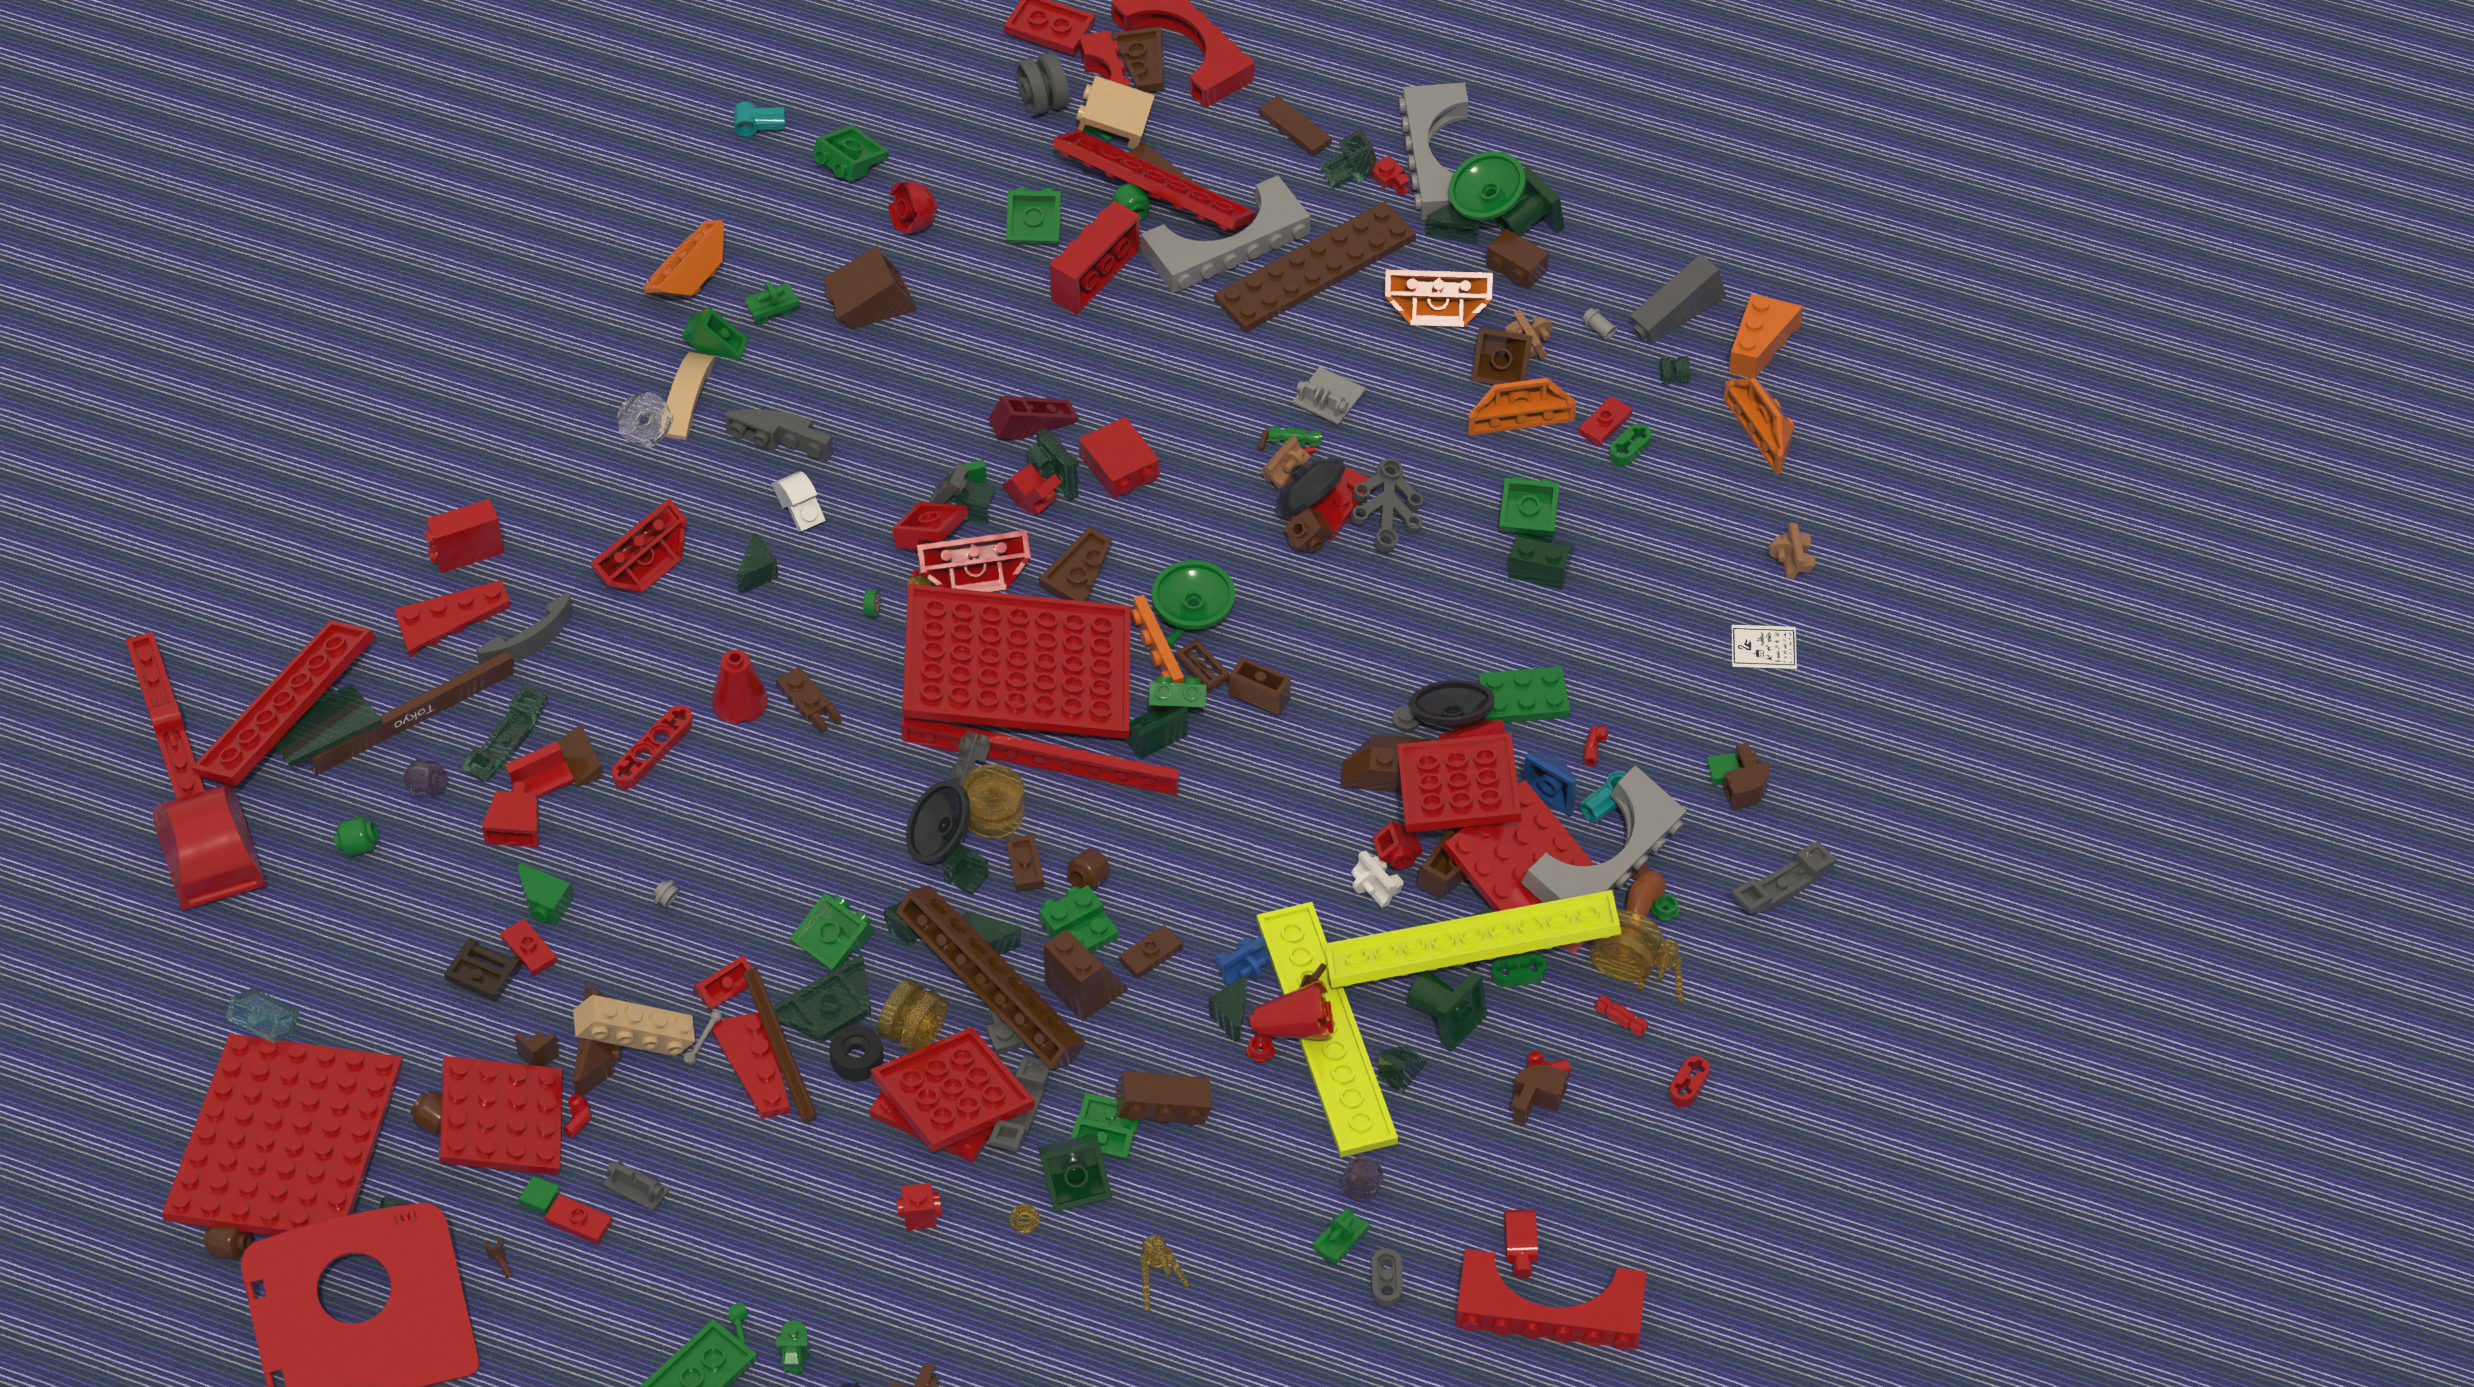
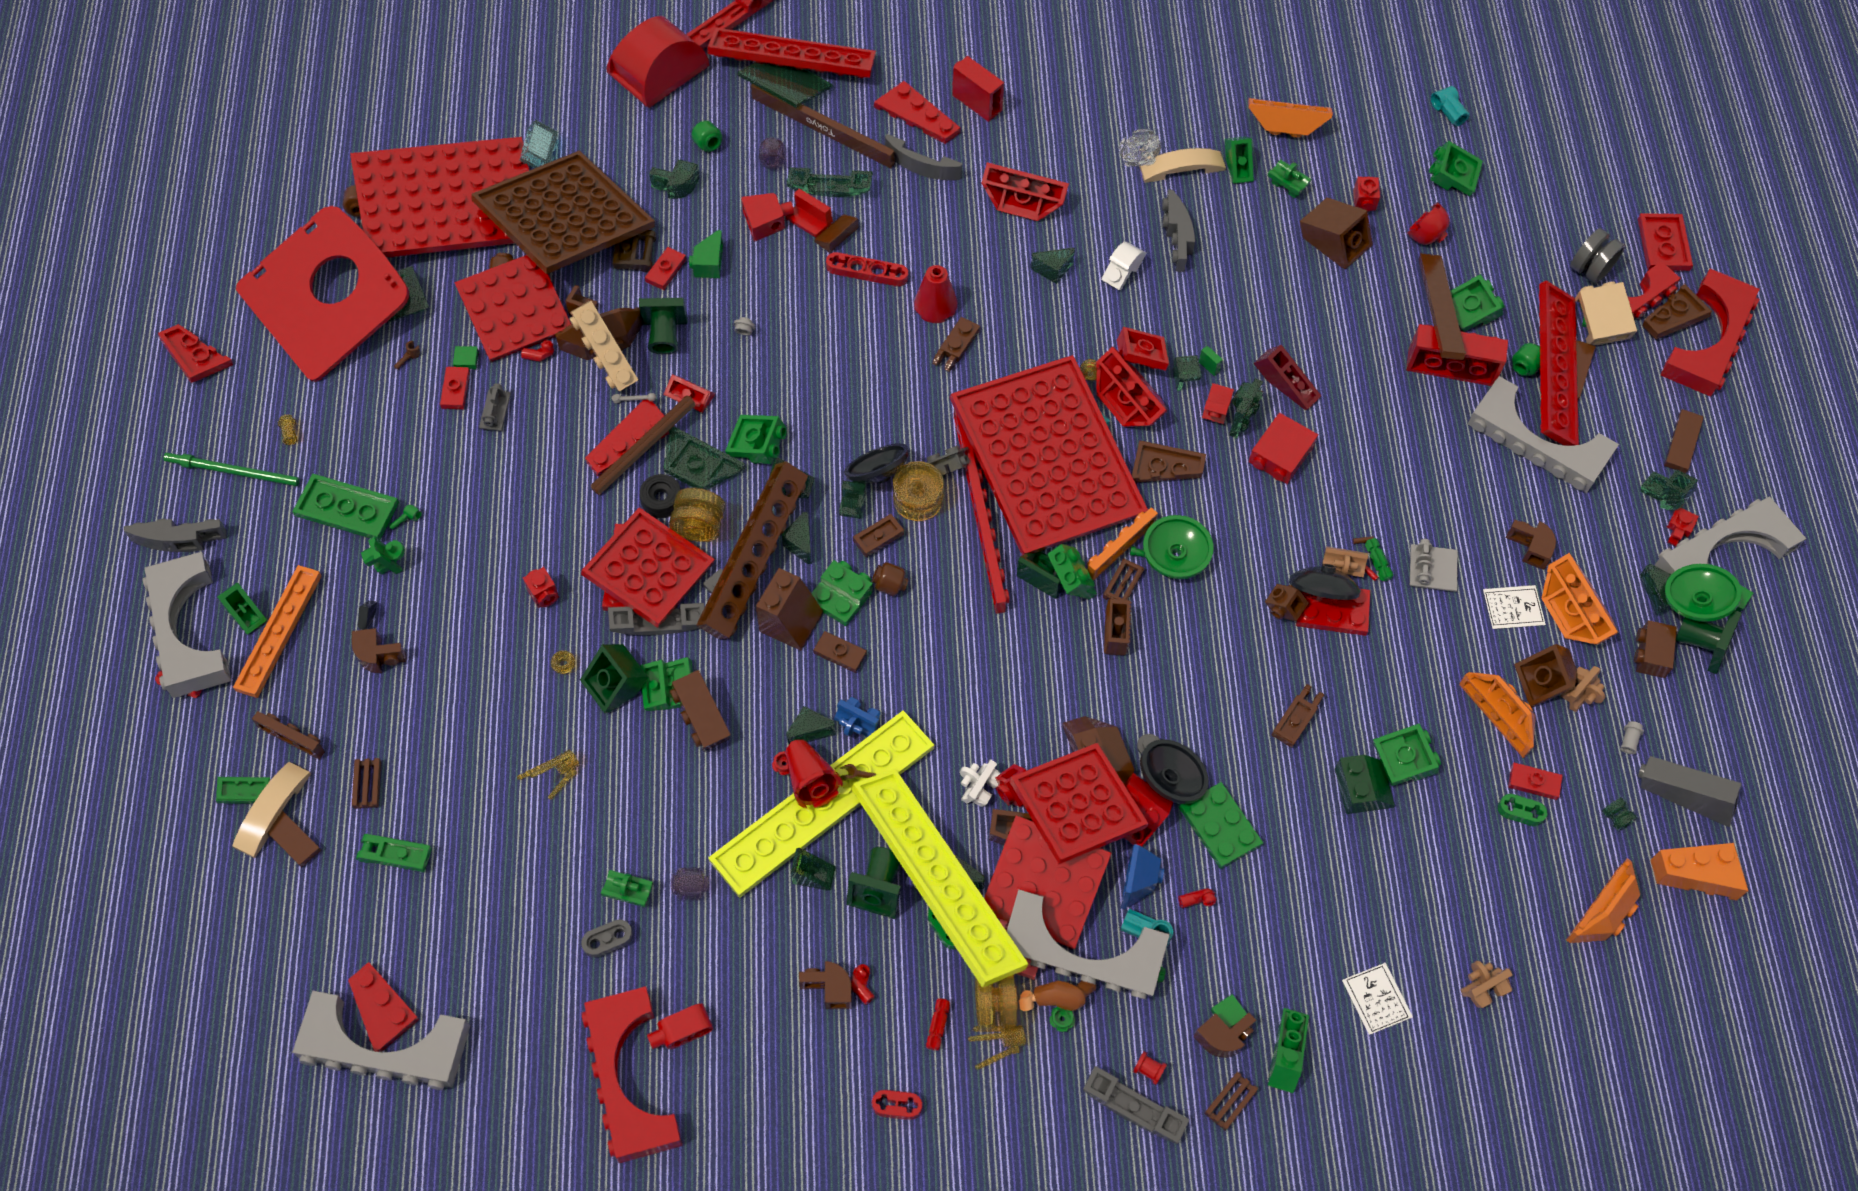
camera: 65 degrees right, 10 degrees up
green tile [863,589,881,617] -> none
dark grey plate [929,462,968,504] -> none
reddish brown plate [1214,201,1416,333] -> none
dark grey plant [1351,458,1424,552] -> none
none -> reddish brown plate [471,150,655,274]
none -> dark green plant [639,298,688,354]
none -> clear green brick [649,159,700,199]
none -> red bush [1133,1051,1167,1085]
none -> reddish brown tile [1204,1071,1258,1131]
none -> green slope [1267,1008,1309,1093]
none -> reddish brown hinge [1271,684,1325,748]
none -> red brick [1353,177,1380,211]
none -> reddish brown tile [1418,253,1466,360]
none -> white sticker [1483,585,1546,629]
none -> reddish brown brick [1505,520,1556,570]

